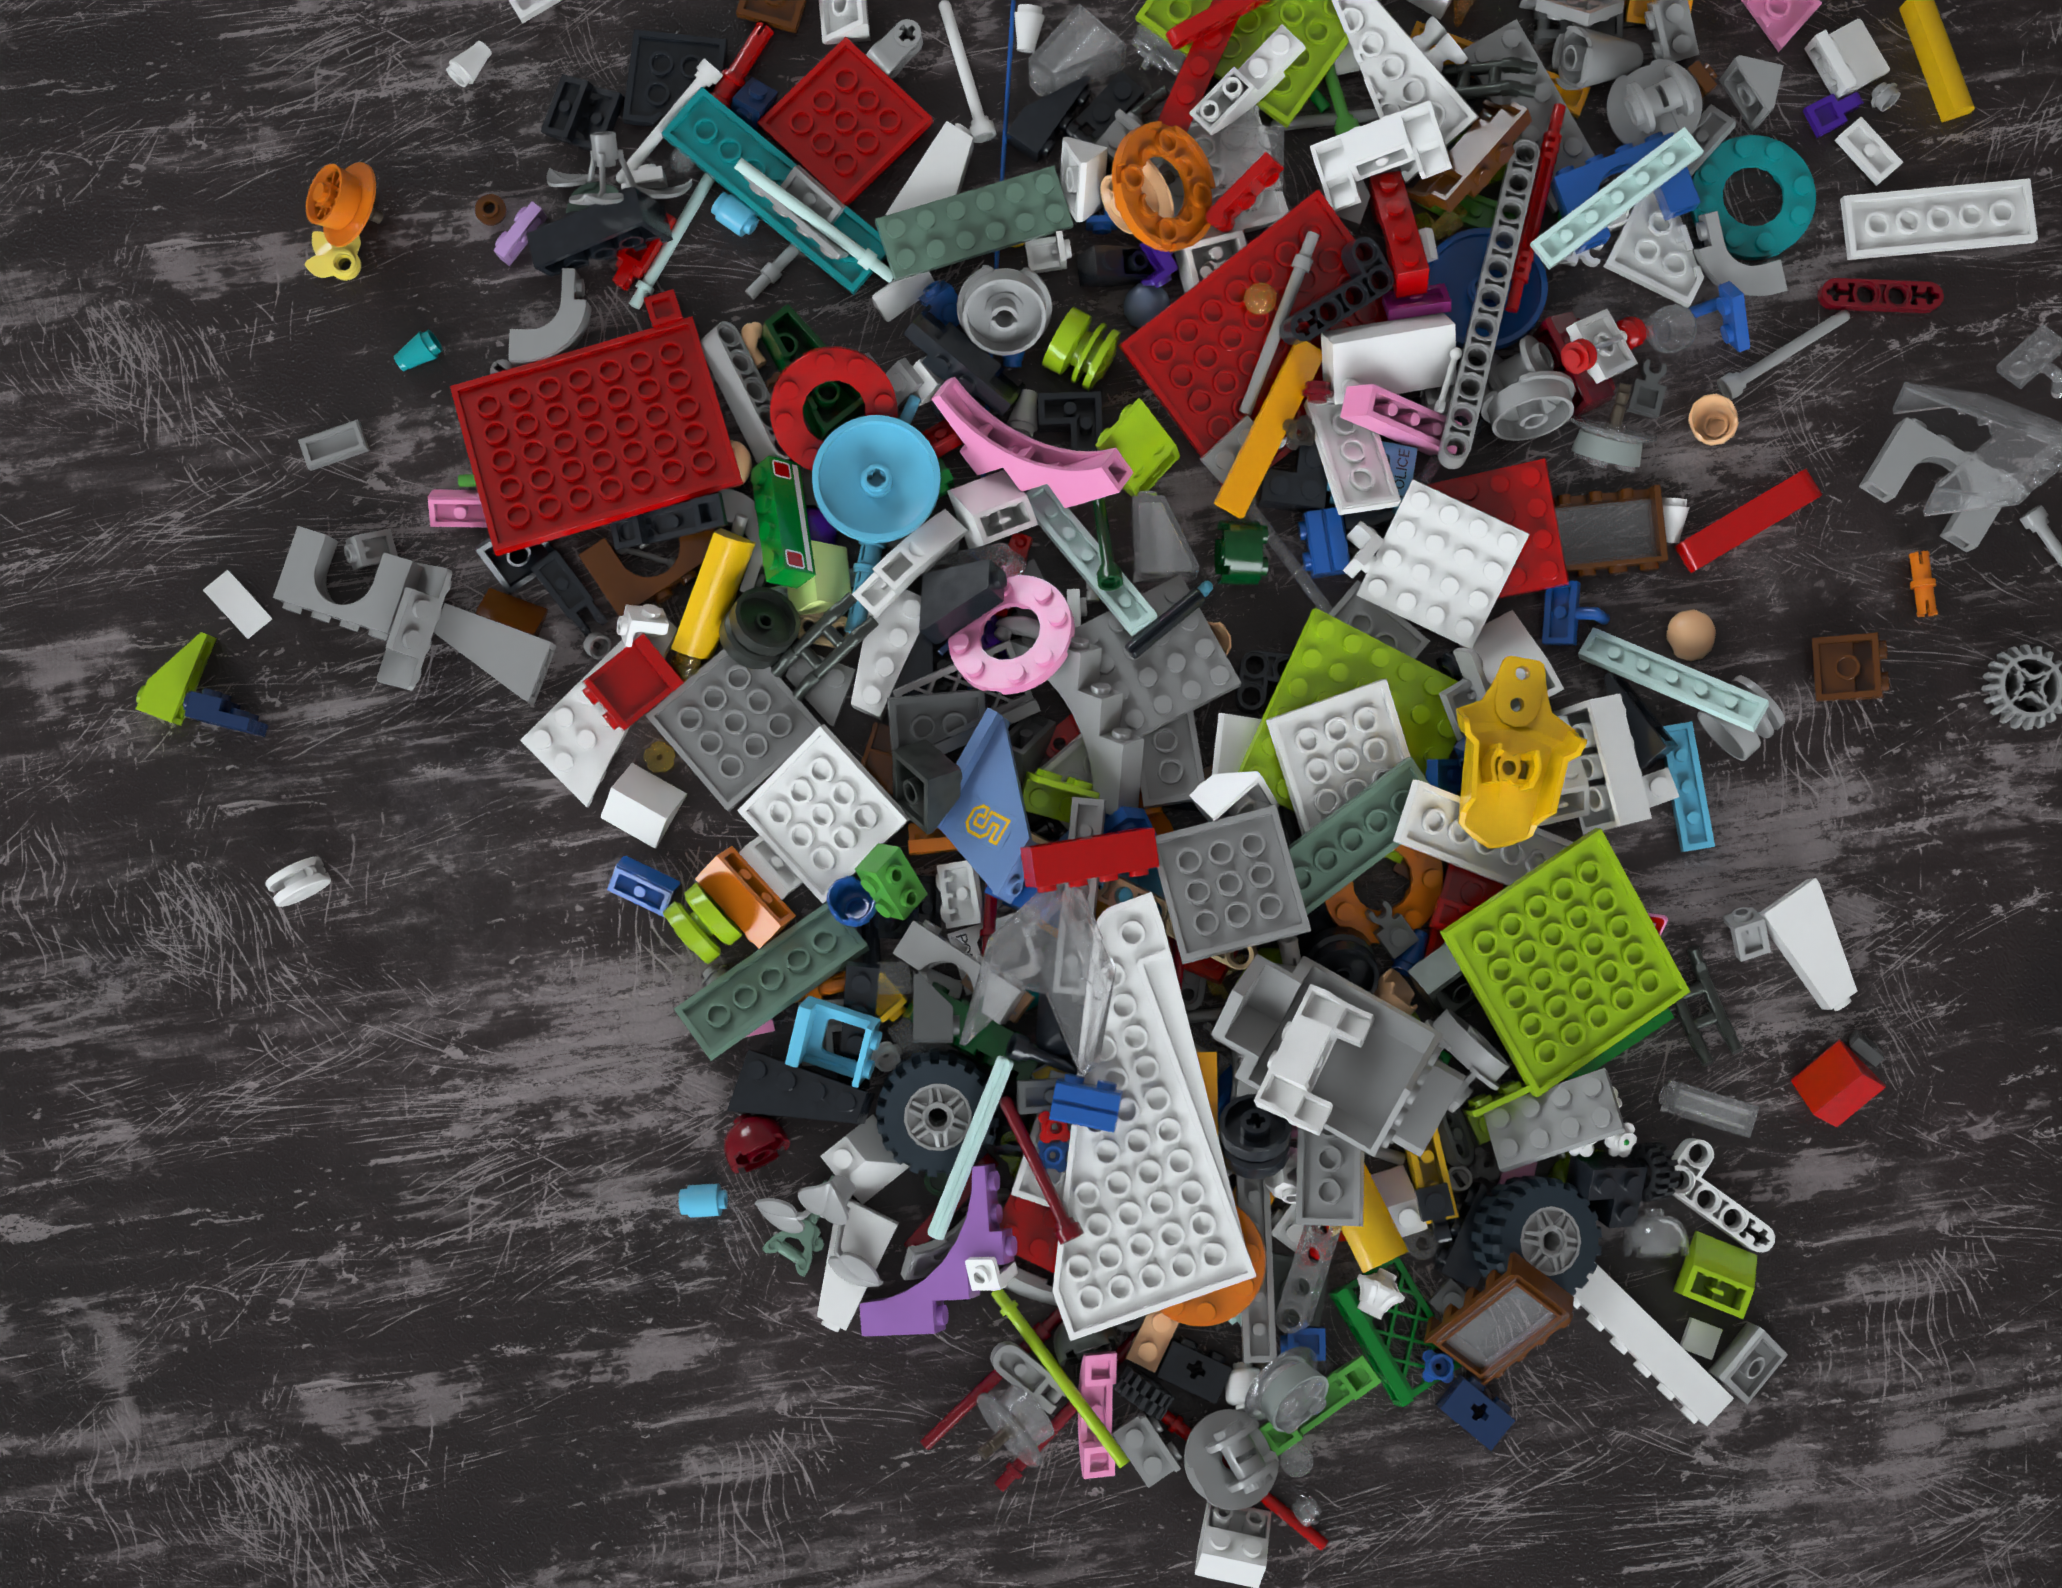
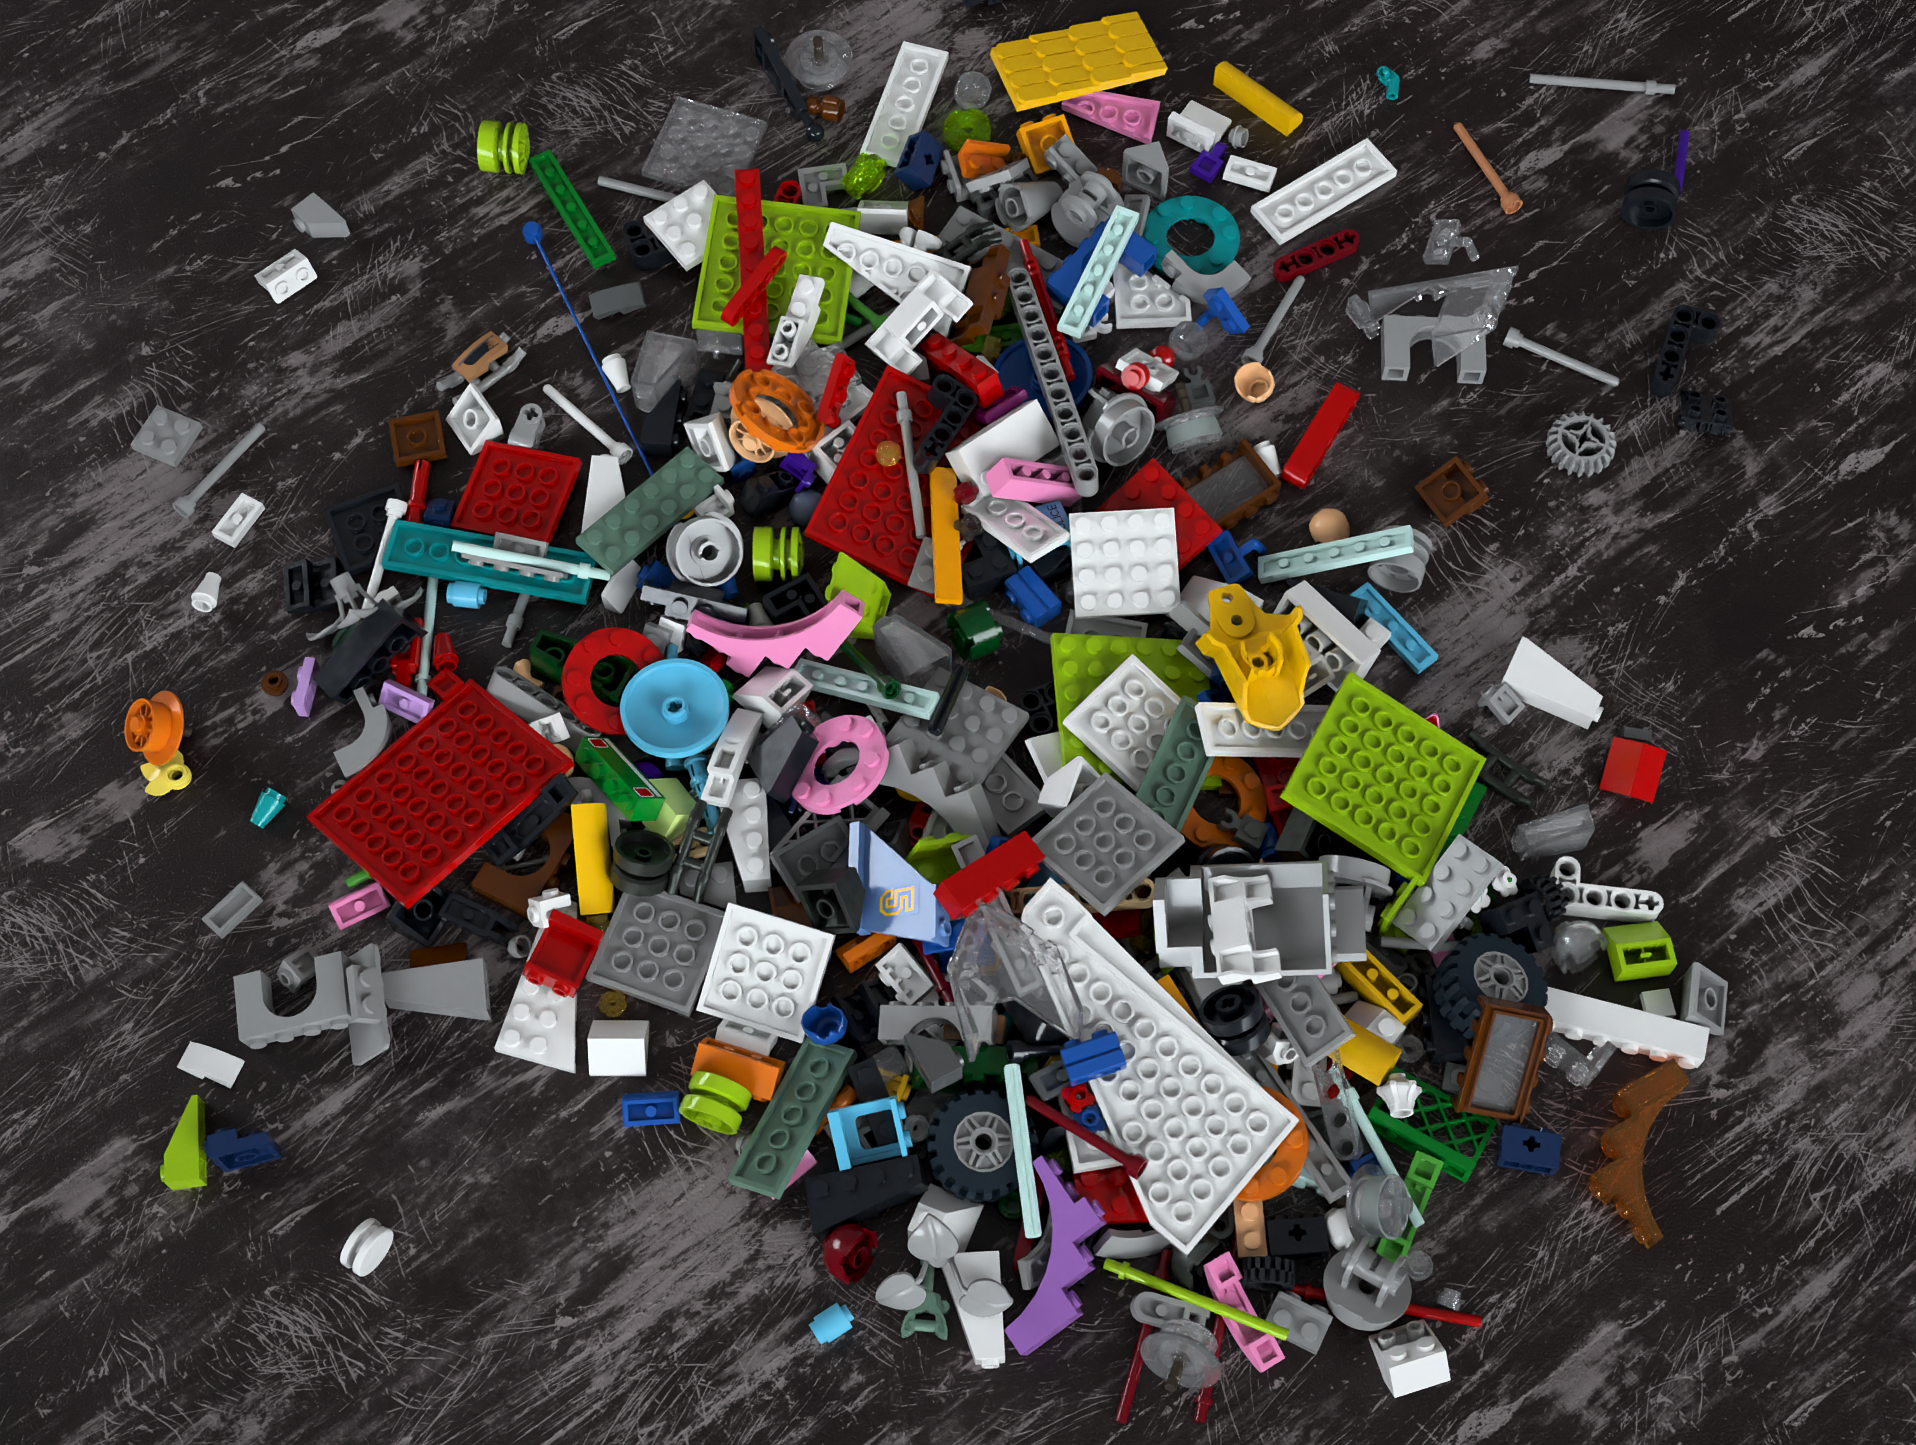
camera: 30 degrees left, 20 degrees down
clear hinge [669,148,695,174] -> none
bright green brick [855,843,928,920] -> none
white bracket [965,1257,1018,1291] -> none
white bracket [1343,521,1385,579] -> none
black plate [1414,1182,1455,1243] -> none
blue plate [1422,1350,1454,1383] -> none
white hinge [1434,347,1462,413] -> none
orange pin [1908,551,1938,617] -> none
none -> lavender plate [378,679,435,724]
none -> red cone [433,633,459,672]
none -> white slope [528,712,570,744]
none -> light aqua bar [1331,1068,1425,1228]
none -> clear plate [1345,294,1381,340]
none -> light grey bar [1379,936,1460,951]
none -> clear bracket [1544,1032,1617,1089]
none -> clear orange arch [1588,1058,1690,1249]

